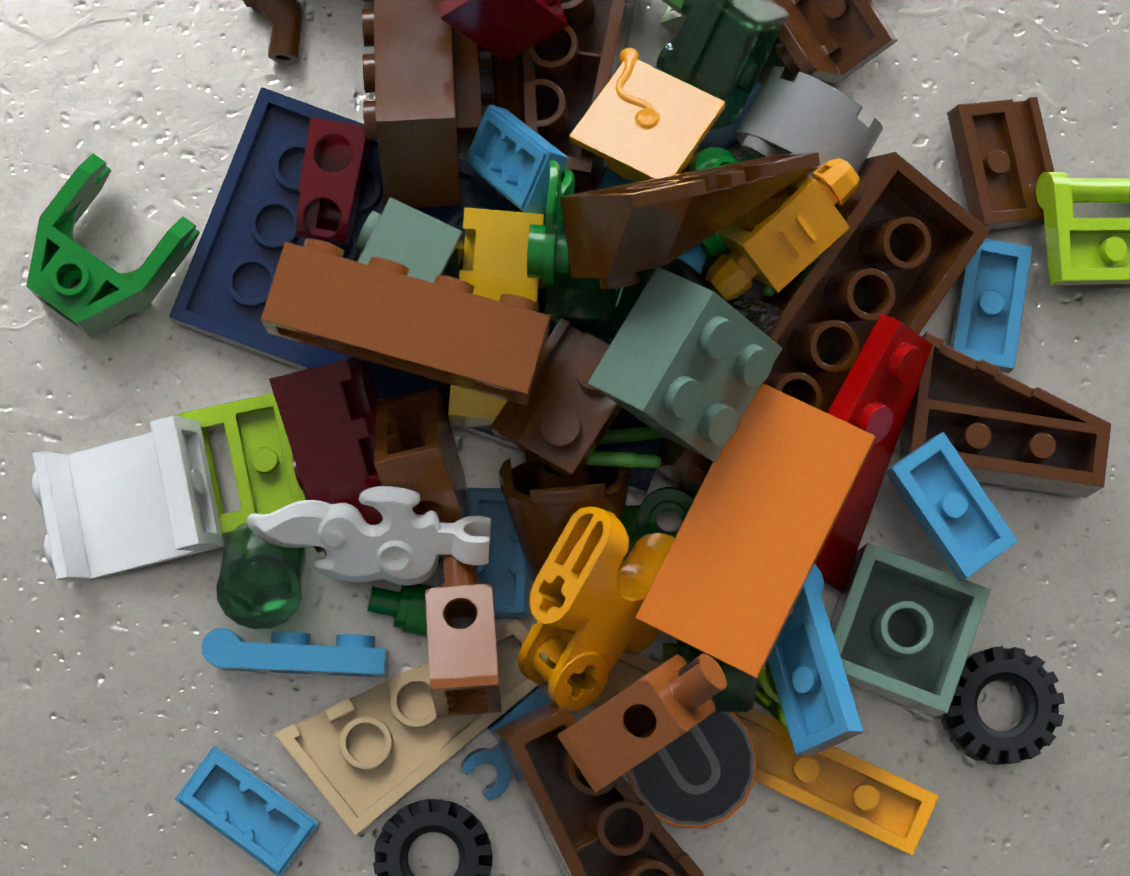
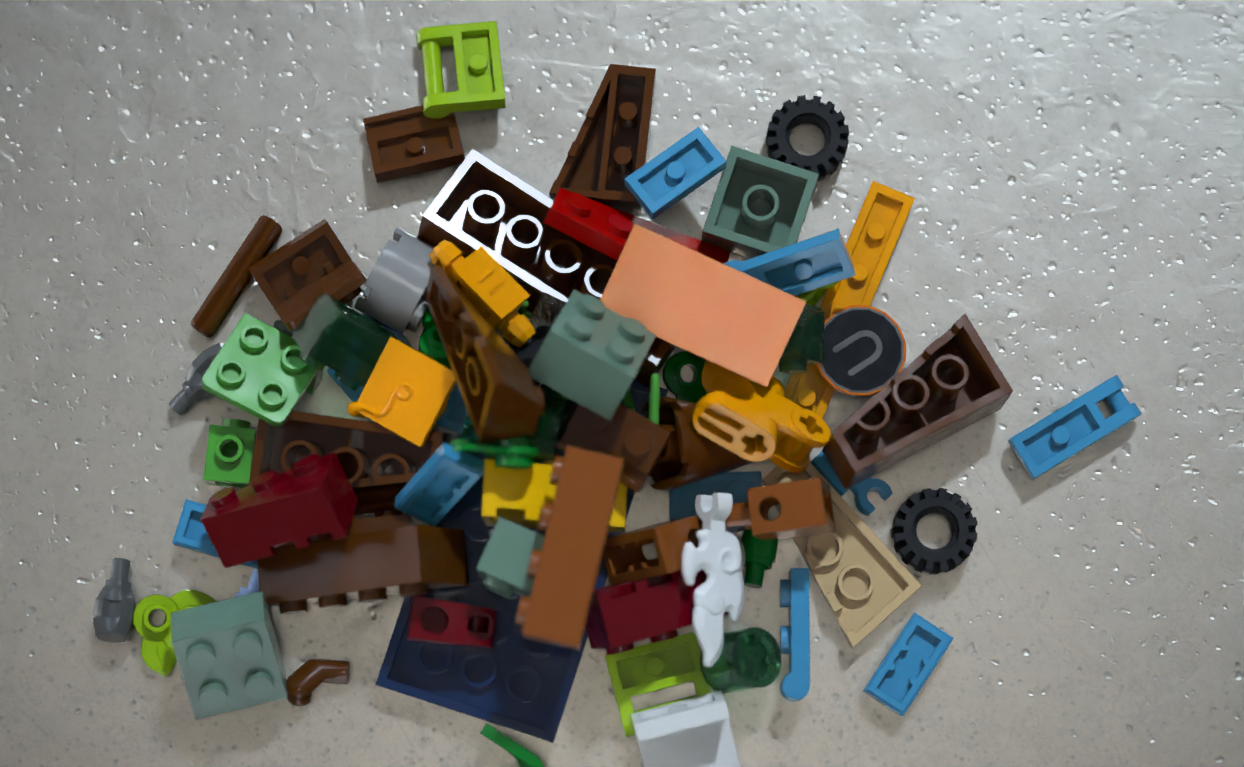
camera: 85 degrees left, 0 degrees up
dark orange torso [557,654,727,793] -> none
dark azure plate [950,239,1033,373] -> none

